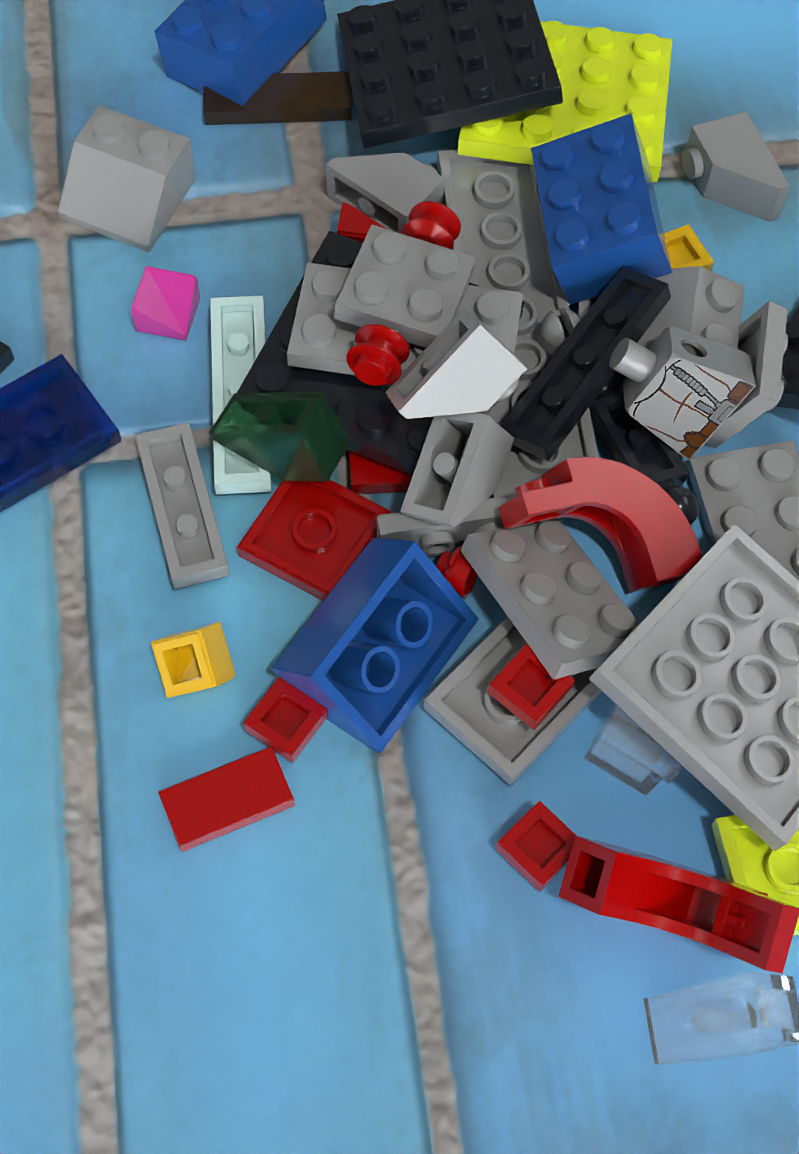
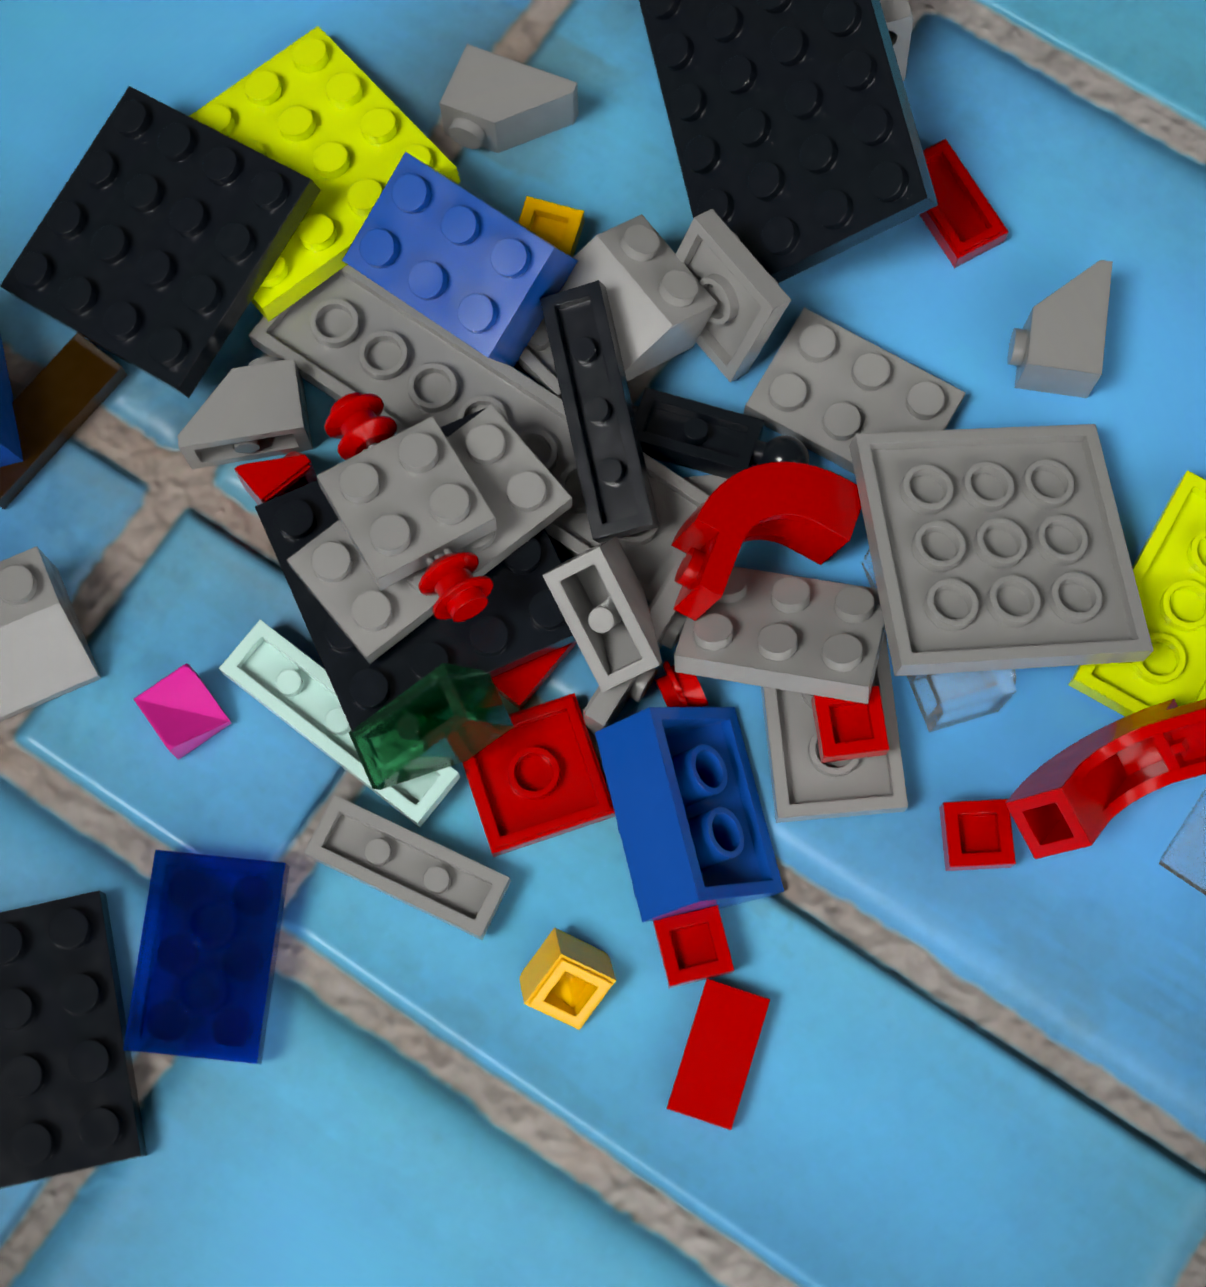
camera: 45 degrees left, 10 degrees up
slope [385,308,527,419] -> none
light grey hinge [538,308,581,355] -> none
light grey torso [609,326,756,460] -> none

